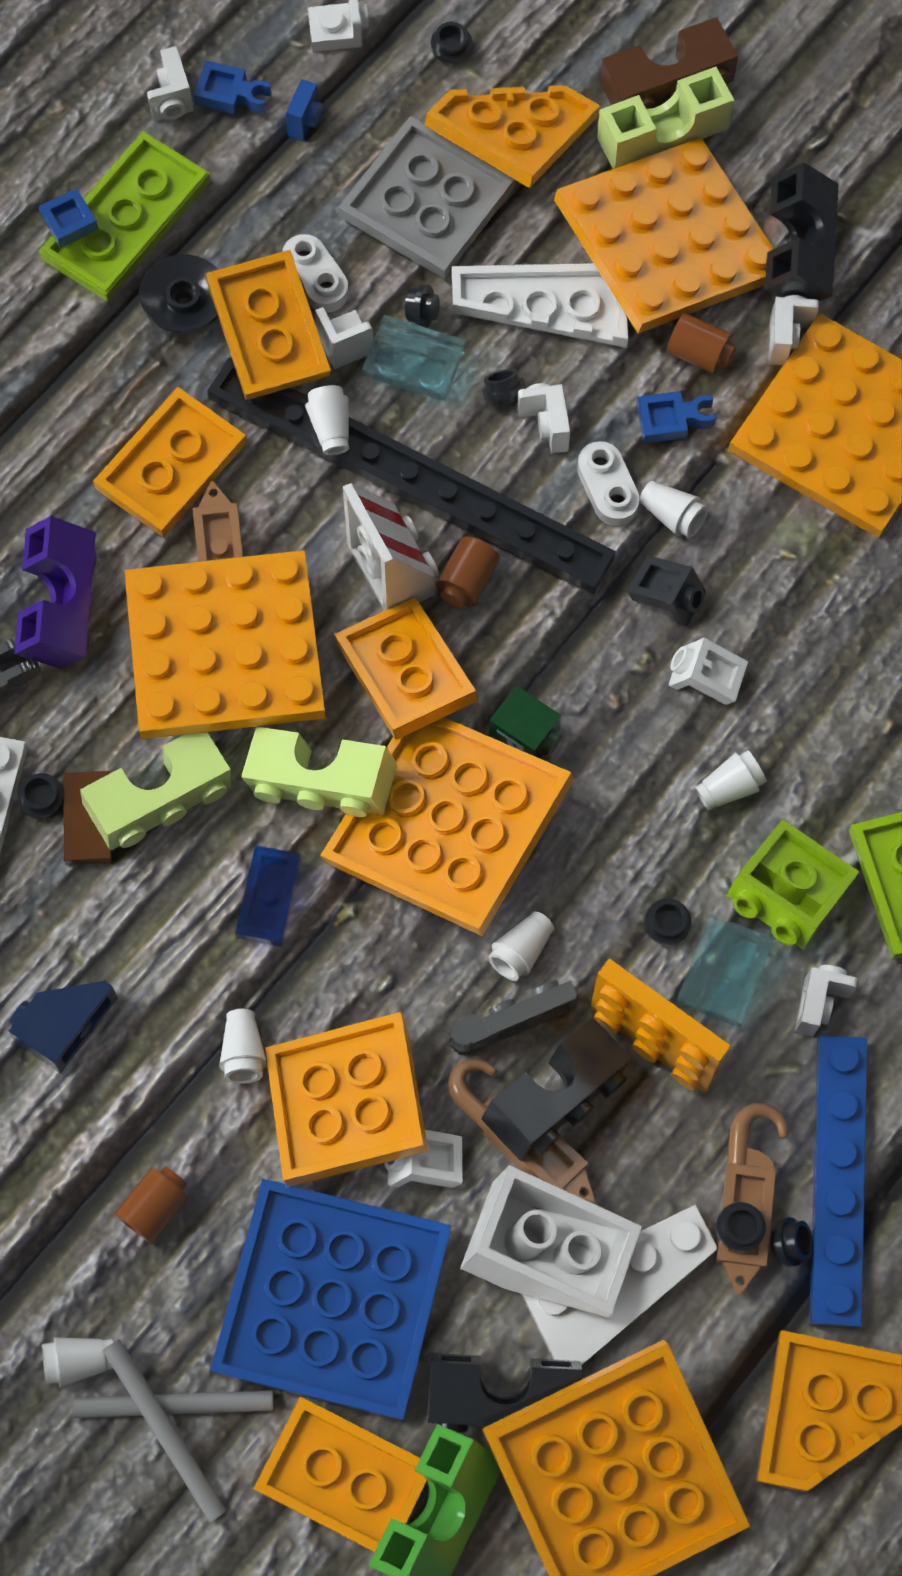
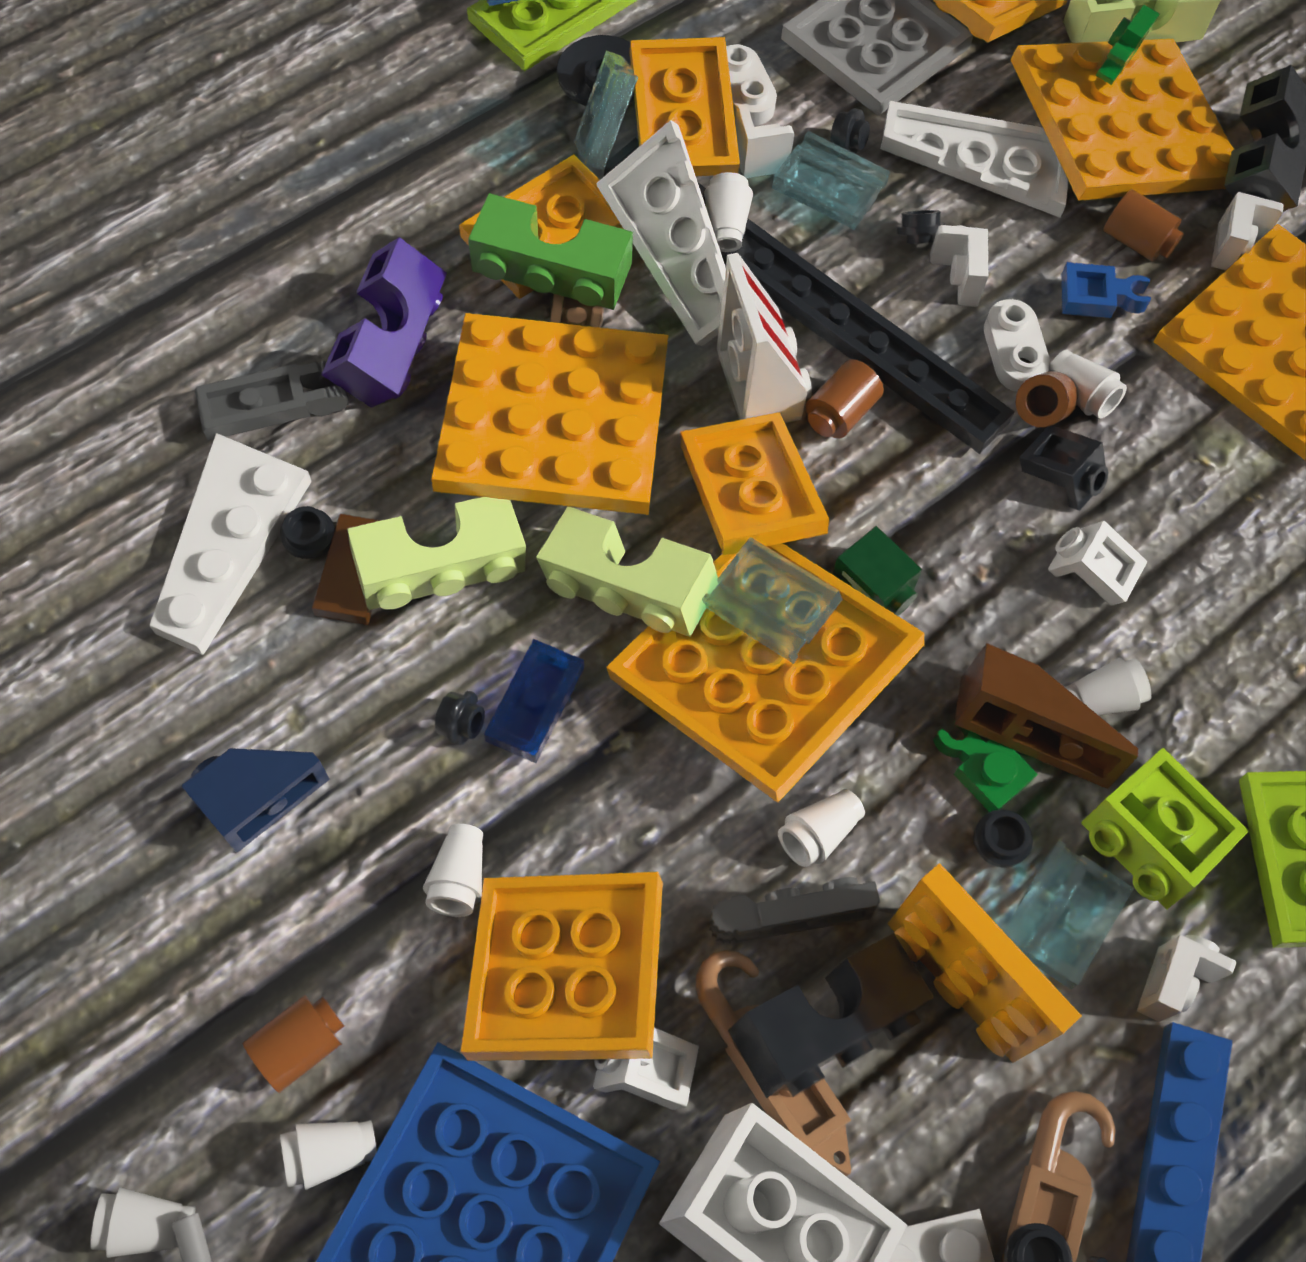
camera: 10 degrees right, 5 degrees down
none -> white cone [280,1120,377,1190]
none -> black plate [435,691,485,745]
none -> bright green arch [468,193,633,310]
none -> clear light blue plate [574,51,638,171]
none -> white wing [596,120,726,346]
none -> clear light blue plate [702,537,843,664]
none -> green plate [933,721,1038,812]
none -> reddish brown slope [955,643,1138,789]
none -> dark orange brick [1015,371,1078,427]
none -> green plate [1096,5,1160,85]

